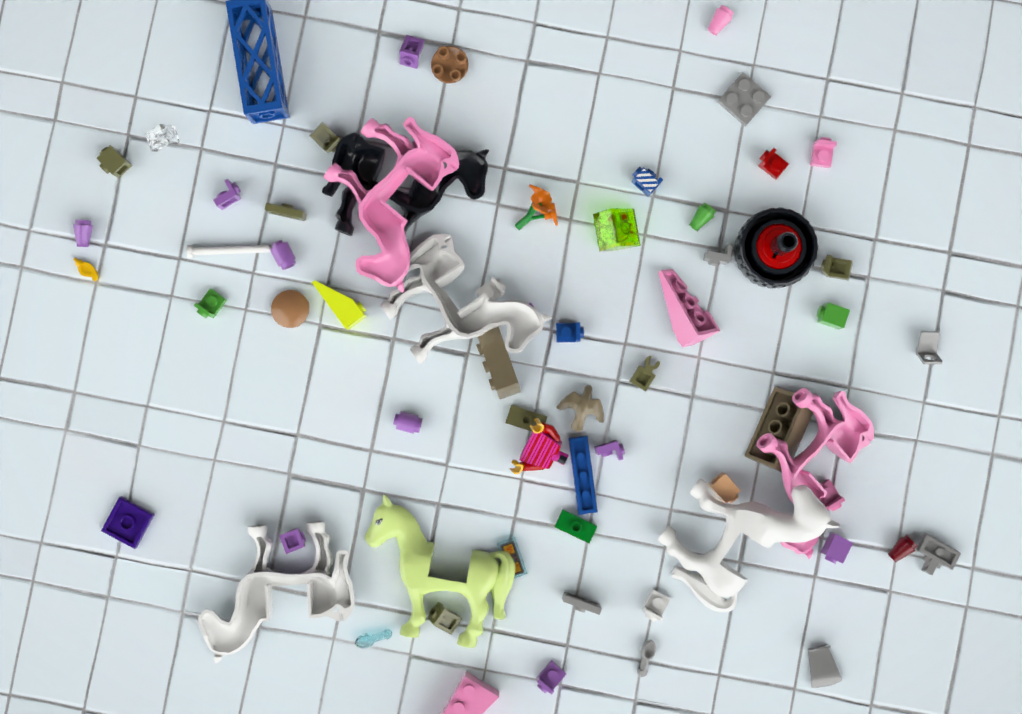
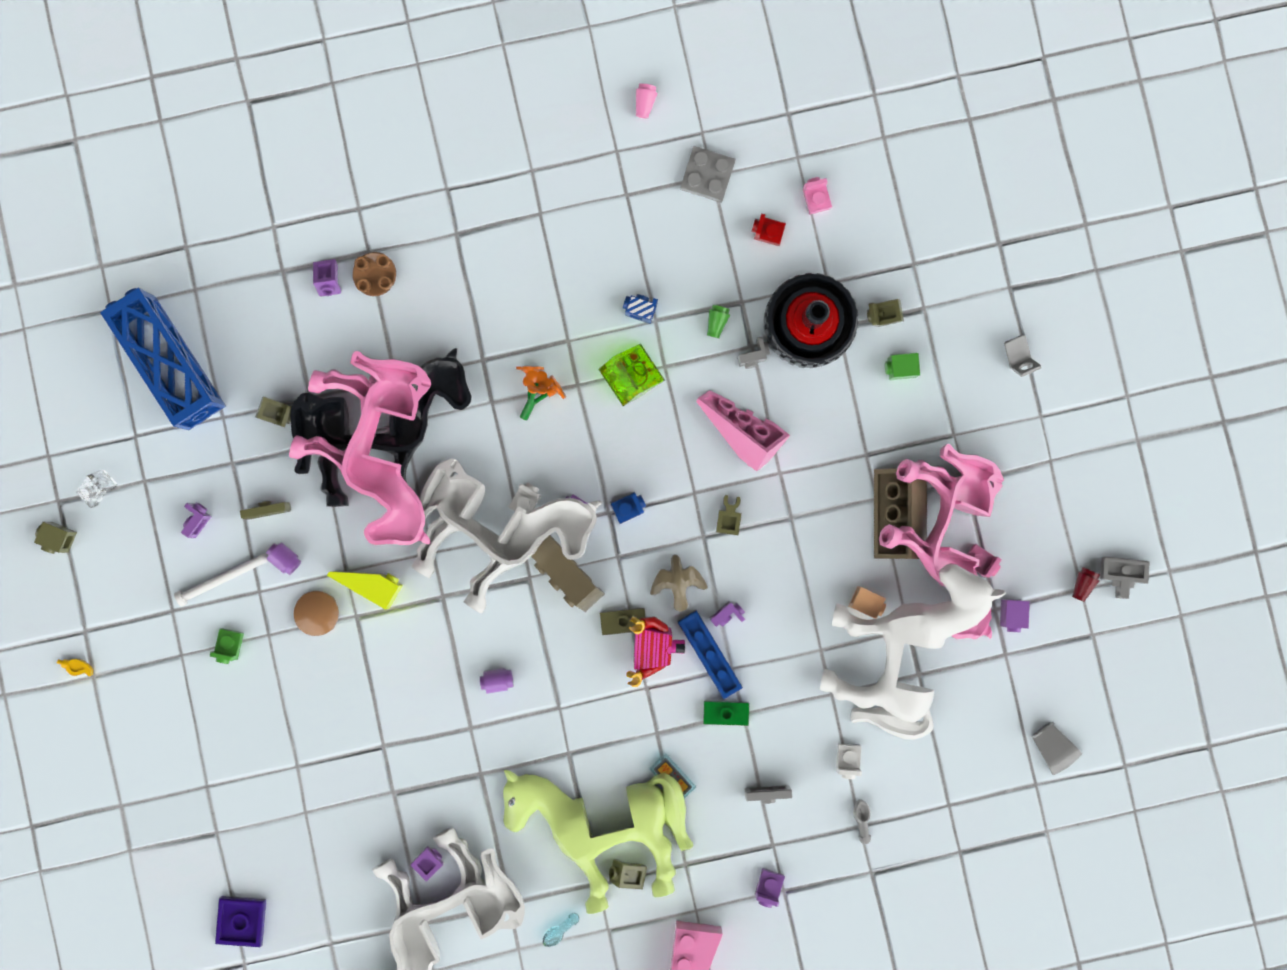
camera: 20 degrees left, 0 degrees up
medium lavender cone [73,220,93,247] -> none

